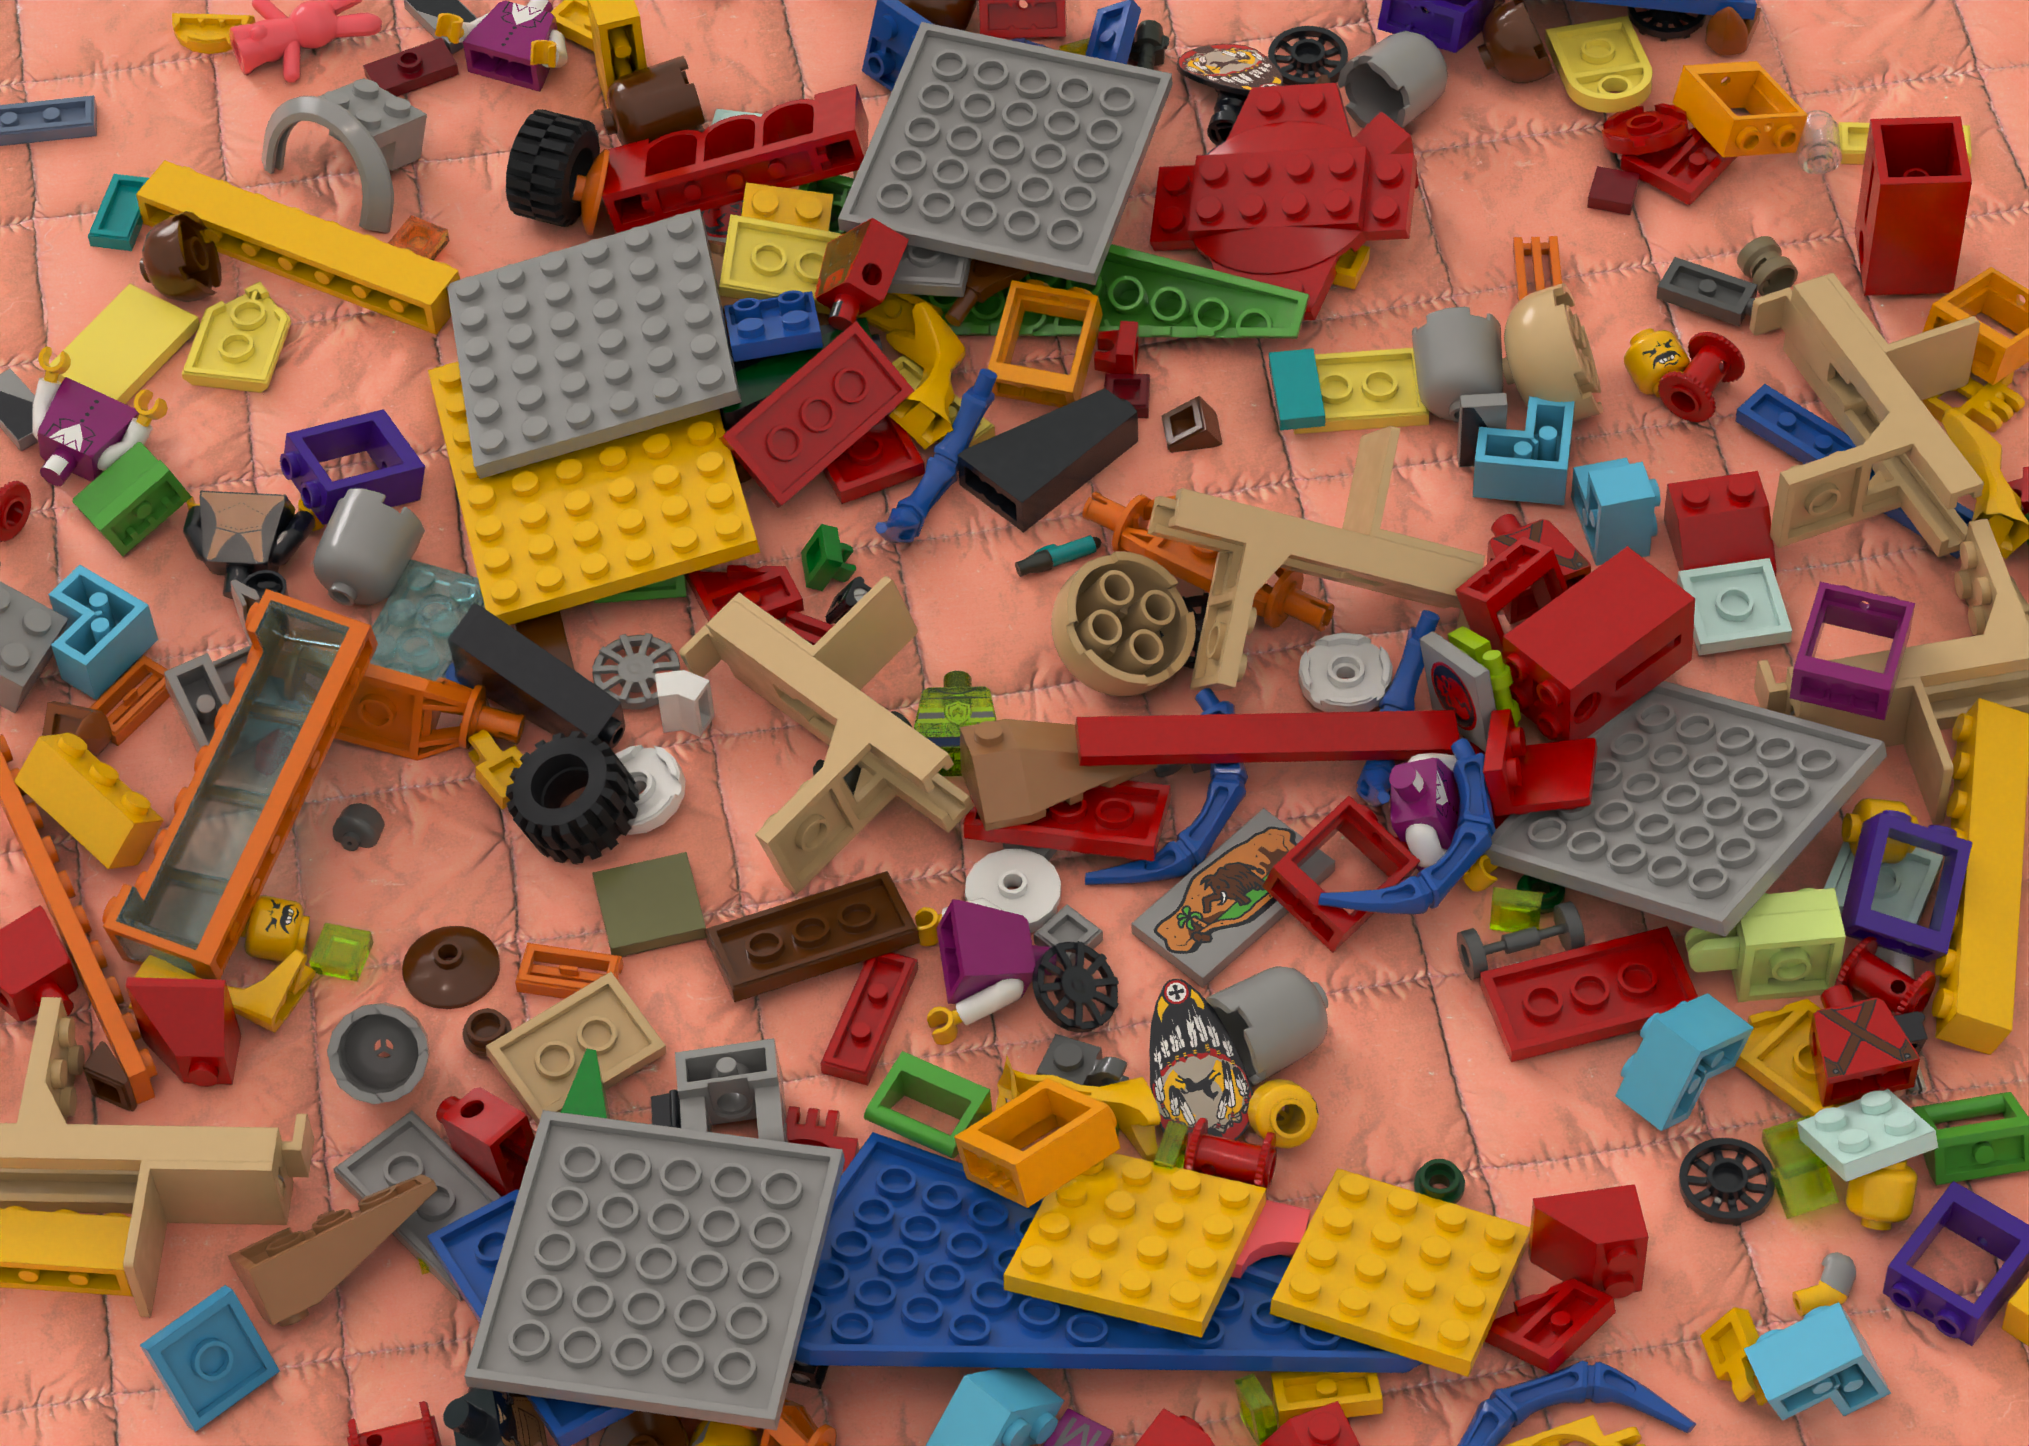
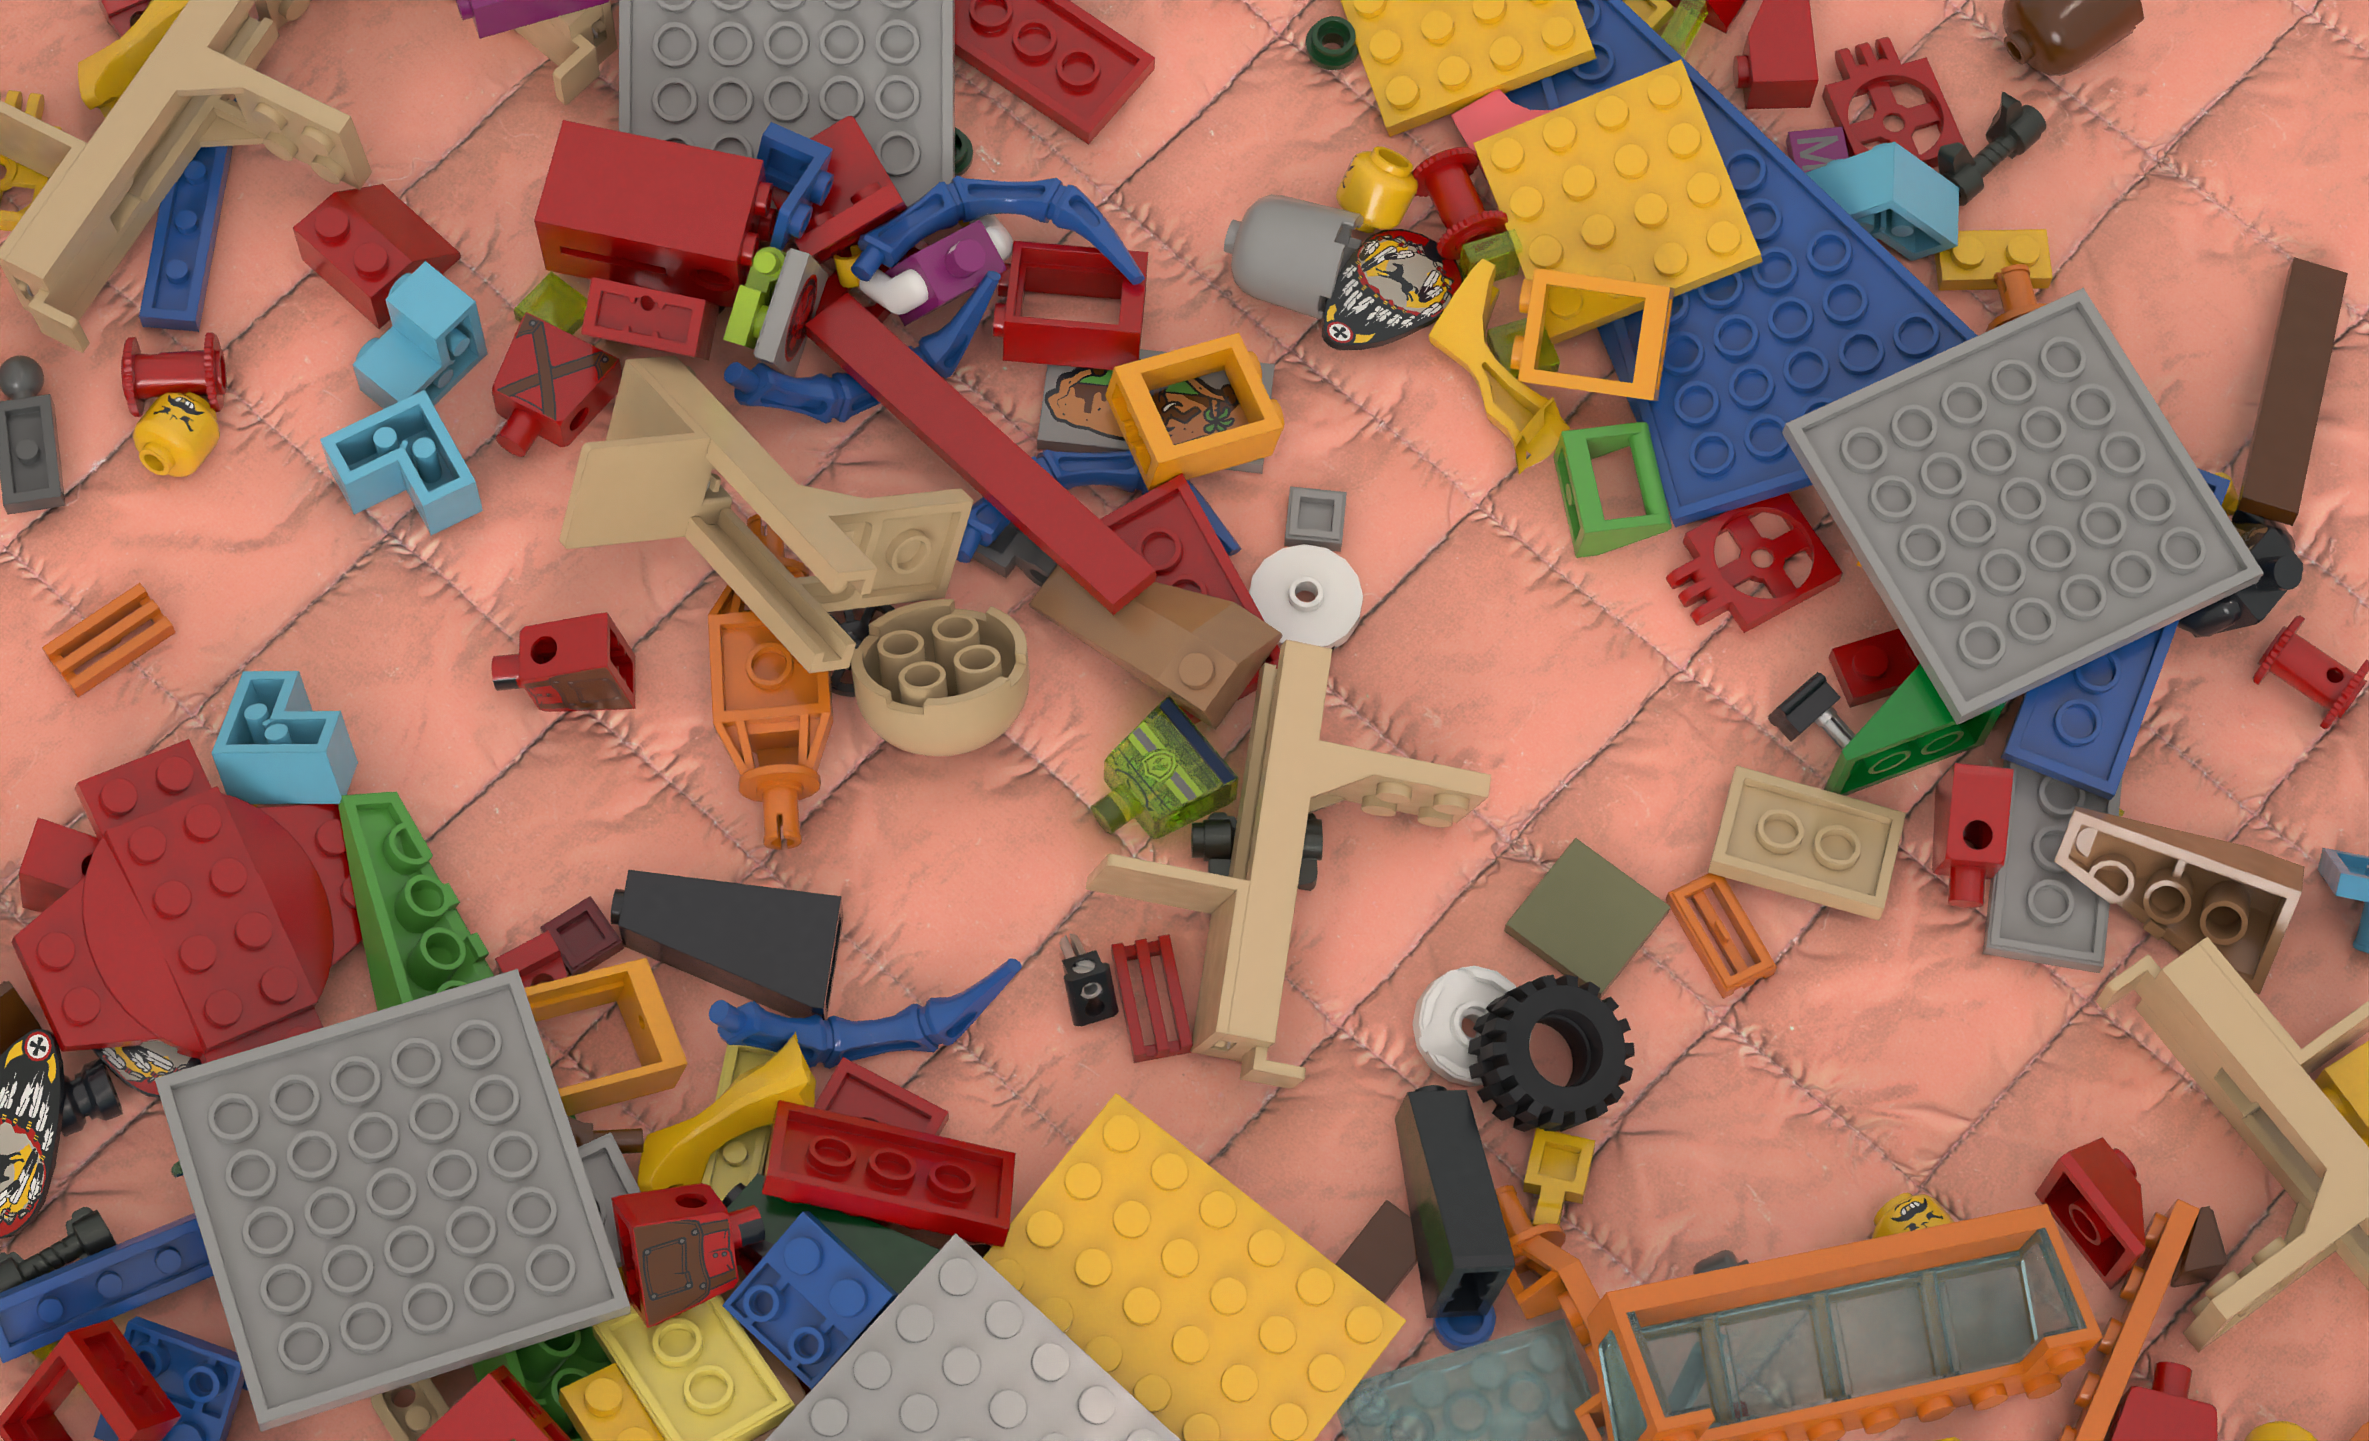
camera: 135 degrees left, 15 degrees up
yellow animal [128,949,316,1033] -> none
clear neon green tile [309,923,374,982] -> none
light grey cylinder [327,1002,430,1104] -> none
reddish brown dish [402,926,500,1009] -> none
reddish brown plate [462,1008,512,1056] -> none
light grey wheel [592,633,681,709] -> none
white piece [655,670,715,737] -> none
light grey brick [675,1038,788,1142] -> none
red wing [685,565,804,622] -> none
reddish brown tile [704,871,920,1002] -> none
green tile [801,524,856,591] -> none
red tile [820,952,918,1086] -> none
magenta torso [915,898,1057,1045] -> none
piece [1015,535,1102,577] -> none
black wheel [1032,941,1119,1033] -> none
dark grey plate [1036,1034,1129,1087] -> none
reddish brown slope [1161,396,1222,453] -> none
teal tile [1269,348,1325,430] -> none
light yellow tile [1293,348,1429,434] -> none
white plate [1298,632,1393,712] -> none
light grey cylinder [1412,307,1503,422] -> none
tile [1457,393,1508,467] -> none
dark grey wheel [1457,901,1585,980] -> none
clear neon green tile [1490,887,1543,932] -> none
tan cylinder [1502,283,1603,422] -> none
light aqua plate [1677,558,1792,656] -> none
none -> medium azure brick [212,671,358,804]
none -> red torso [491,612,636,712]
none -> blue bracket [756,122,834,251]
none -> light orange window [1105,332,1285,491]

